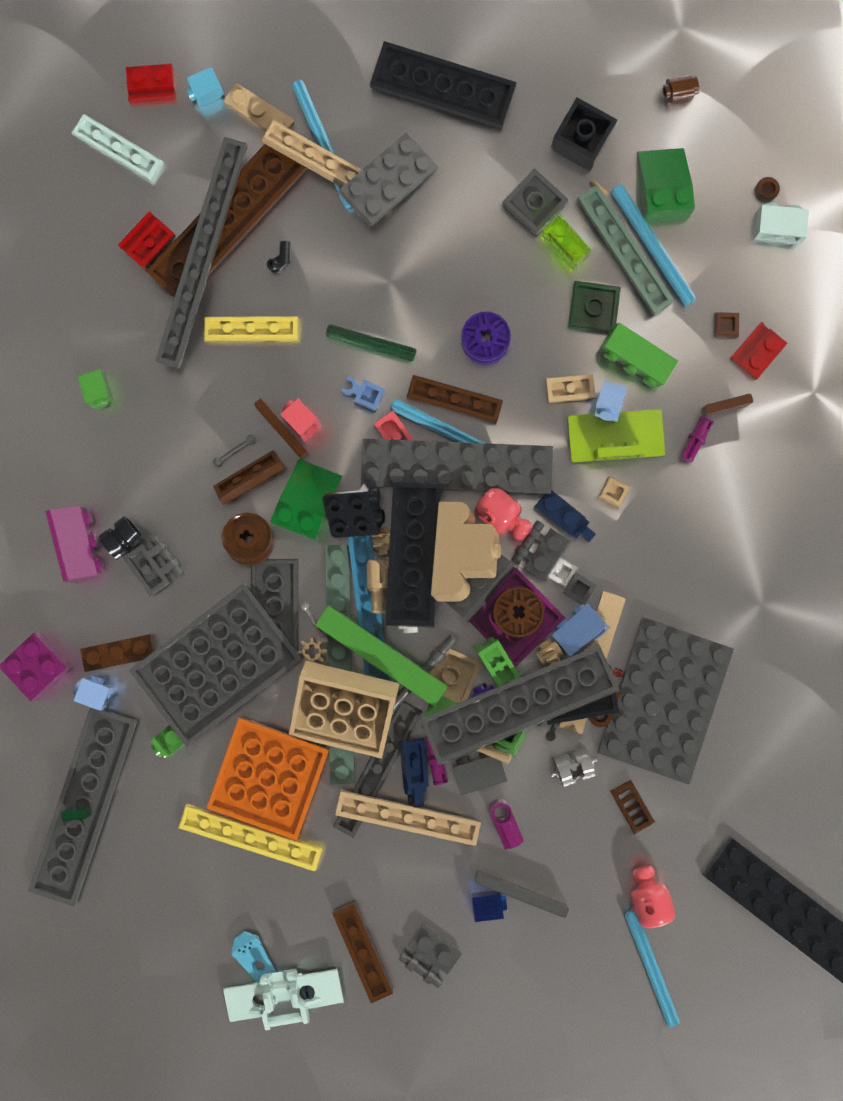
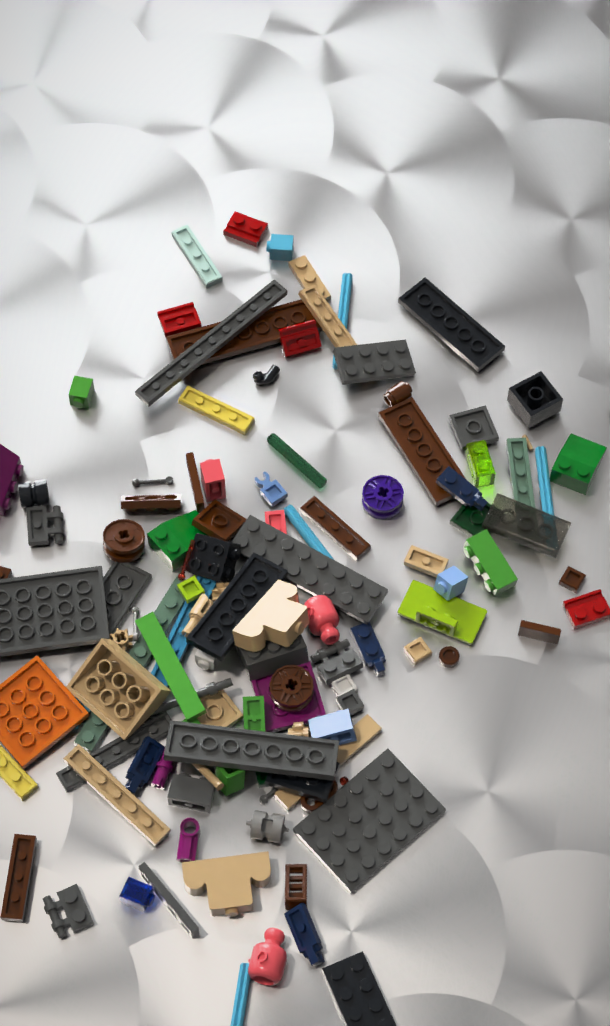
camera: 30 degrees right, 25 degrees down
magenta axle [681,416,714,463] -> none
none -> lime plate [177,575,205,604]
none -> clear red hinge [178,539,195,581]
none -> tan brick [182,851,271,917]
none -> reddish brown plate [191,500,247,541]
none -> red plate [278,319,322,357]
none -> dark blue hinge [284,903,325,966]
none -> reddish brown plate [378,397,467,506]
none -> reddish brown brick [383,381,412,407]
none -> dark blue hinge [436,466,488,512]
none -> reddish brown tile [439,646,460,668]
none -> clear smoke tile [482,493,571,558]

